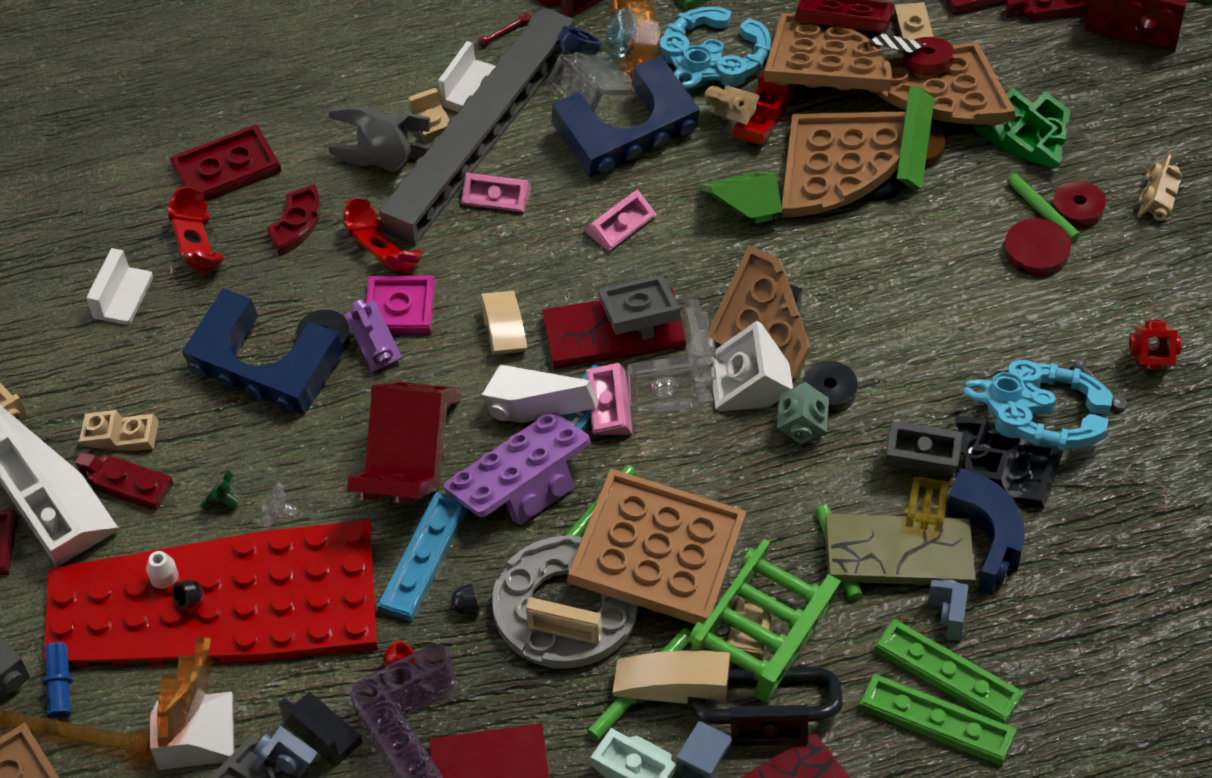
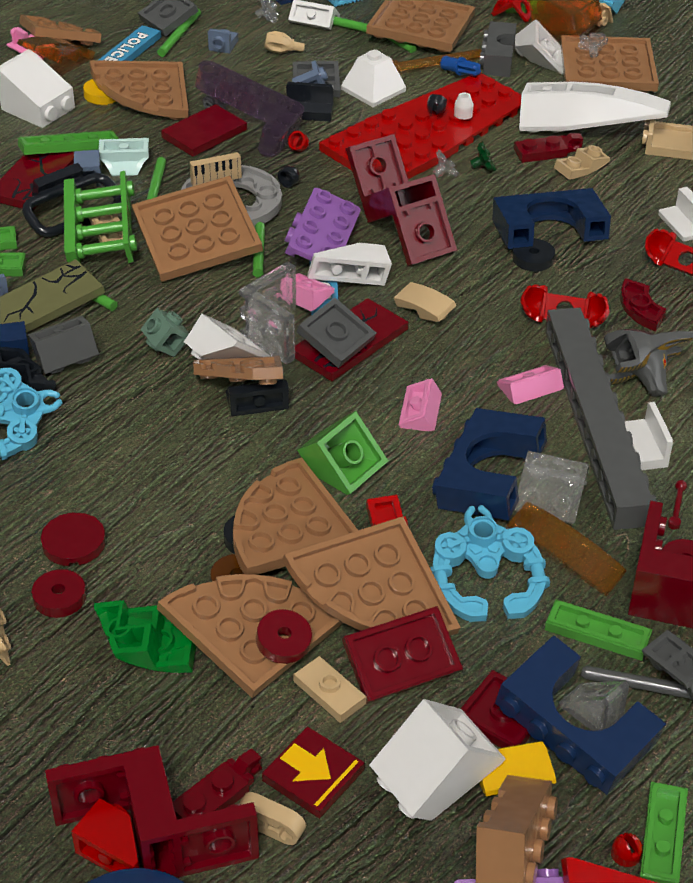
camera: 140 degrees right, 10 degrees down
clear orange slope [157,638,212,747] -> none
medium lavender hinge [344,300,402,373] -> none
dark pink tile [366,276,435,335] -> none
dark azure tile [377,492,469,623] -> none
tan bracket [408,88,450,143] -> none
dark blue plate [557,26,603,57] -> none
clear light blue piece [600,8,638,58] -> none
tan slope [613,651,730,704] -> none
tan hinge [704,85,760,125] -> none
black piece [803,361,858,413] -> none
sticker [867,33,926,53] -> none
bright green tile [897,87,935,189] -> none
clear yellow tile [906,477,949,532] -> none
bright green bar [1007,173,1081,243] -> none

